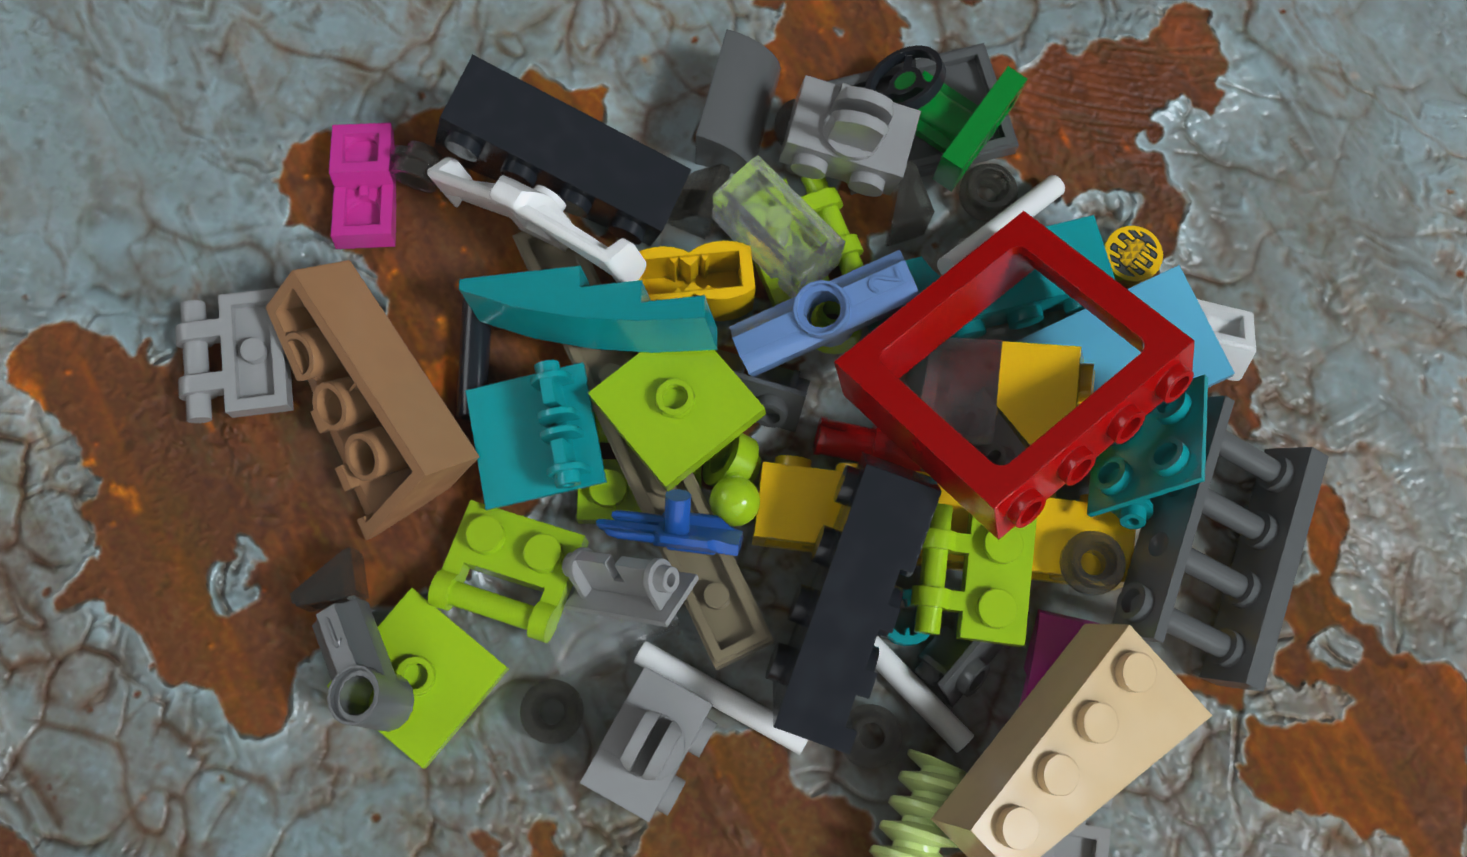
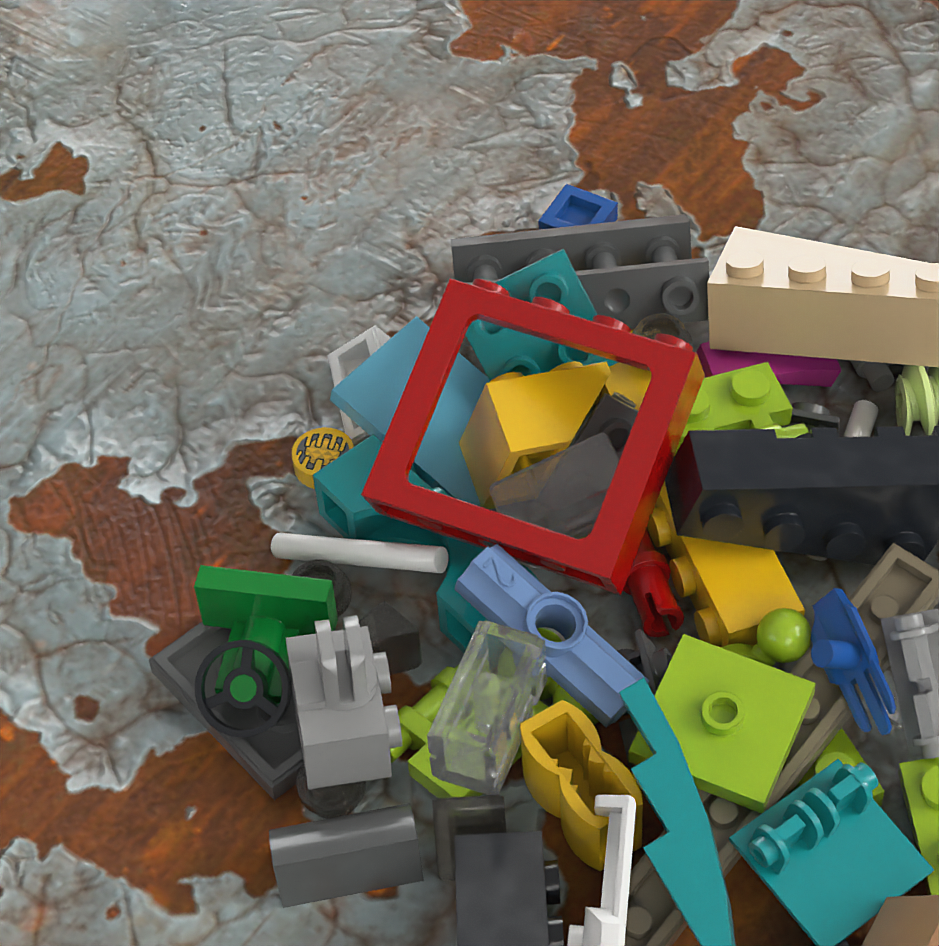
camera: 105 degrees left, 25 degrees down
none -> blue plate [538,184,618,230]

